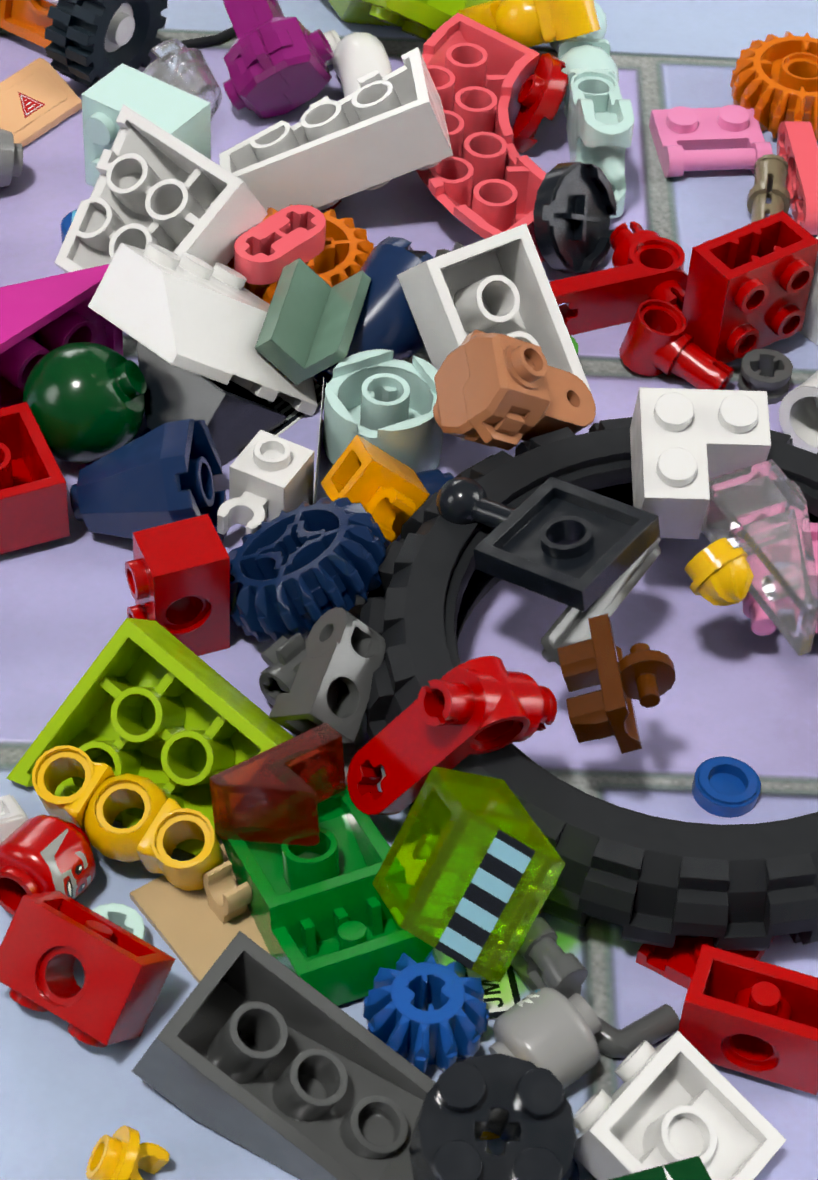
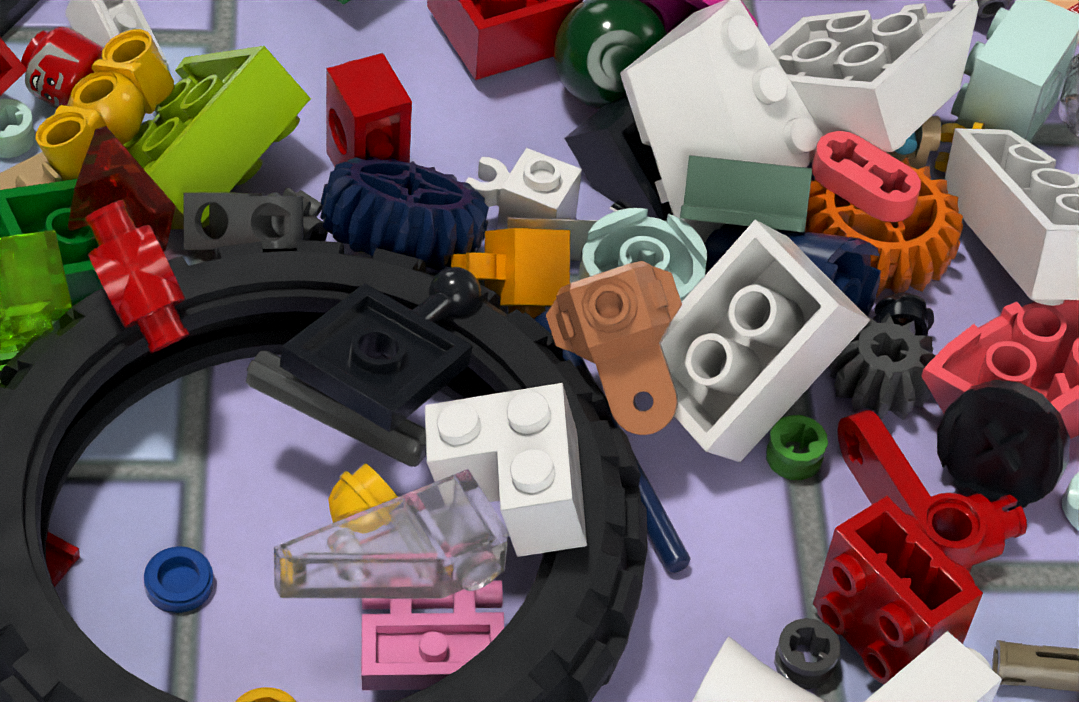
camera: 85 degrees right, 5 degrees up
dark blue cone [70,419,227,543] -> none
reddish brown hips [557,613,676,754] -> none
red pin [619,299,735,390] -> none

